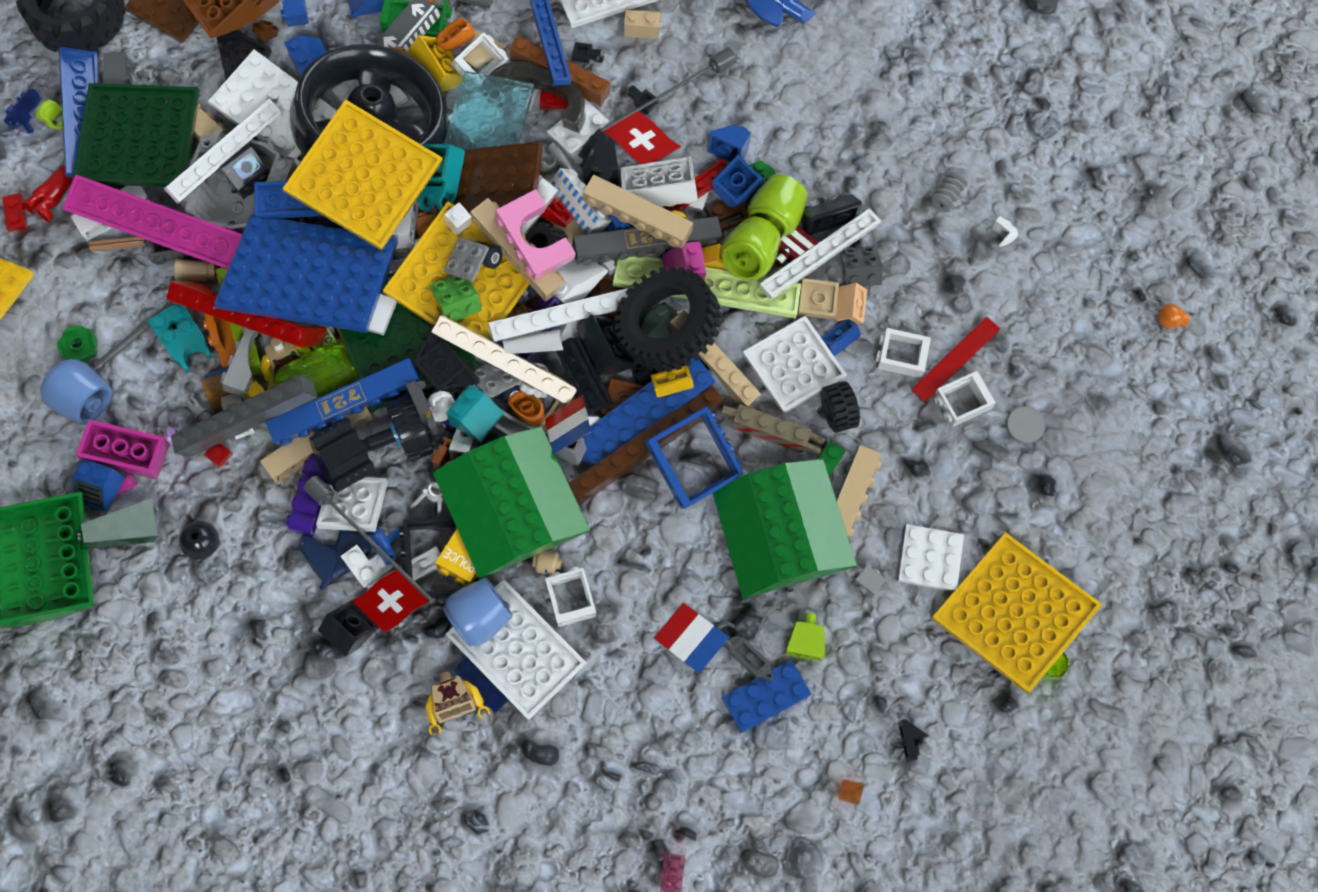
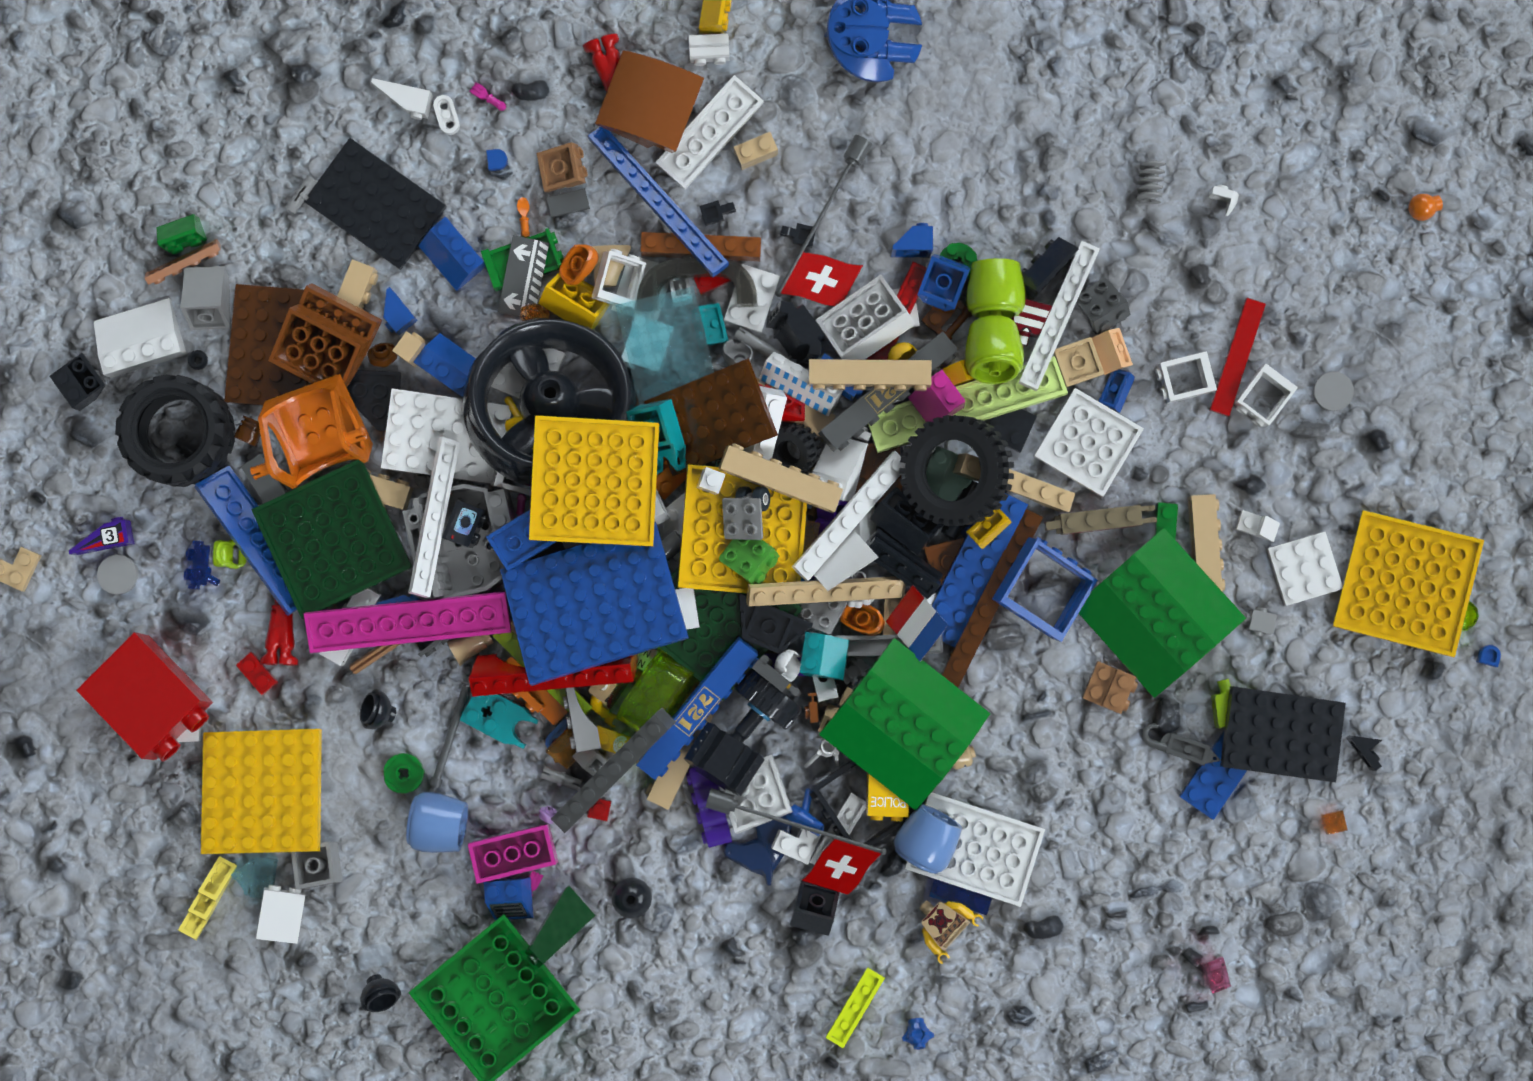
camera: 20 degrees left, 15 degrees up
bright pink arch [494,189,576,281] -> none
white window [545,567,596,627] -> none
sticker [654,603,730,674] -> none
black tyre [821,381,860,433] -> none
none -> reddish brown piece [234,415,261,446]
none -> orange piece [250,374,373,489]
none -> black piece [360,689,396,730]
none -> tan brick [392,331,426,368]
none -> teal bracket [690,303,729,349]
none -> neon yellow plate [825,967,885,1048]
none -> blue rock [902,1018,934,1050]
none -> black plate [990,409,1037,453]
none -> medium nougat plate [1082,661,1138,714]
none -> black plate [1220,686,1346,783]
none -> white slope [1235,510,1280,542]
none -> blue tile [1476,645,1501,667]

